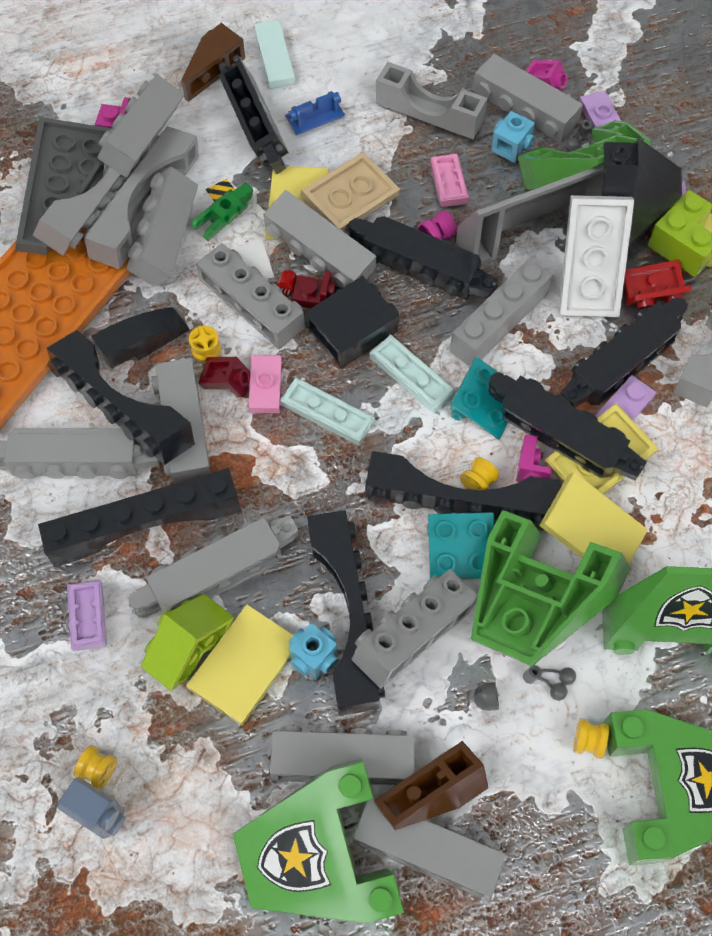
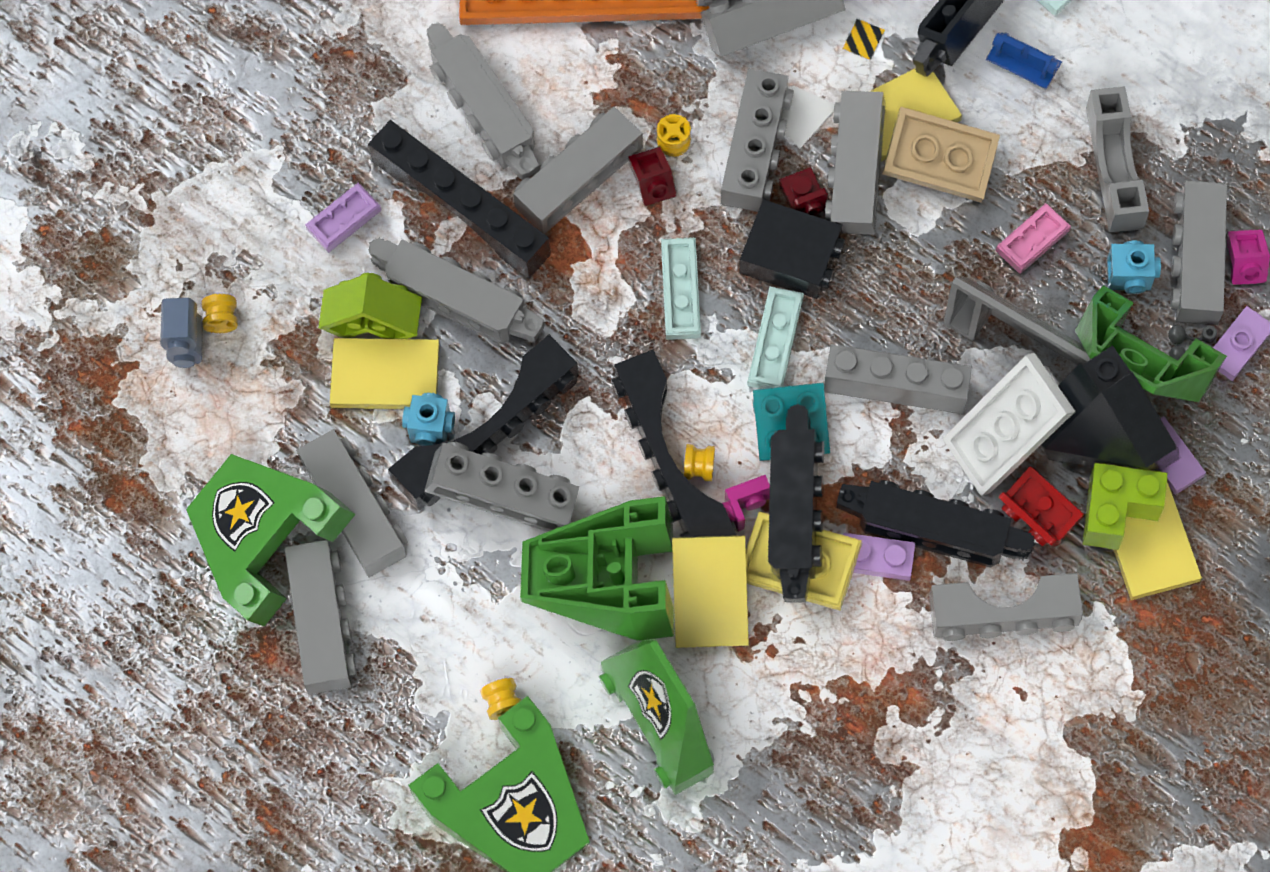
camera: 60 degrees right, 5 degrees up
black arch [47,330,195,465] -> none
black slope [91,307,189,369] -> none
green hinge [190,182,253,241] -> none
bright pink plate [249,355,282,413] -> none
red piece [276,270,297,296] -> none
black hinge [349,216,498,300] -> none
reddish brown slope [374,740,489,830] -> none
dark pink wheel [418,210,457,240] -> none
teal hinge [427,513,494,579] -> none
dark grey hinge [474,682,499,711] -> none
dark grey piece [523,665,576,701] -> none

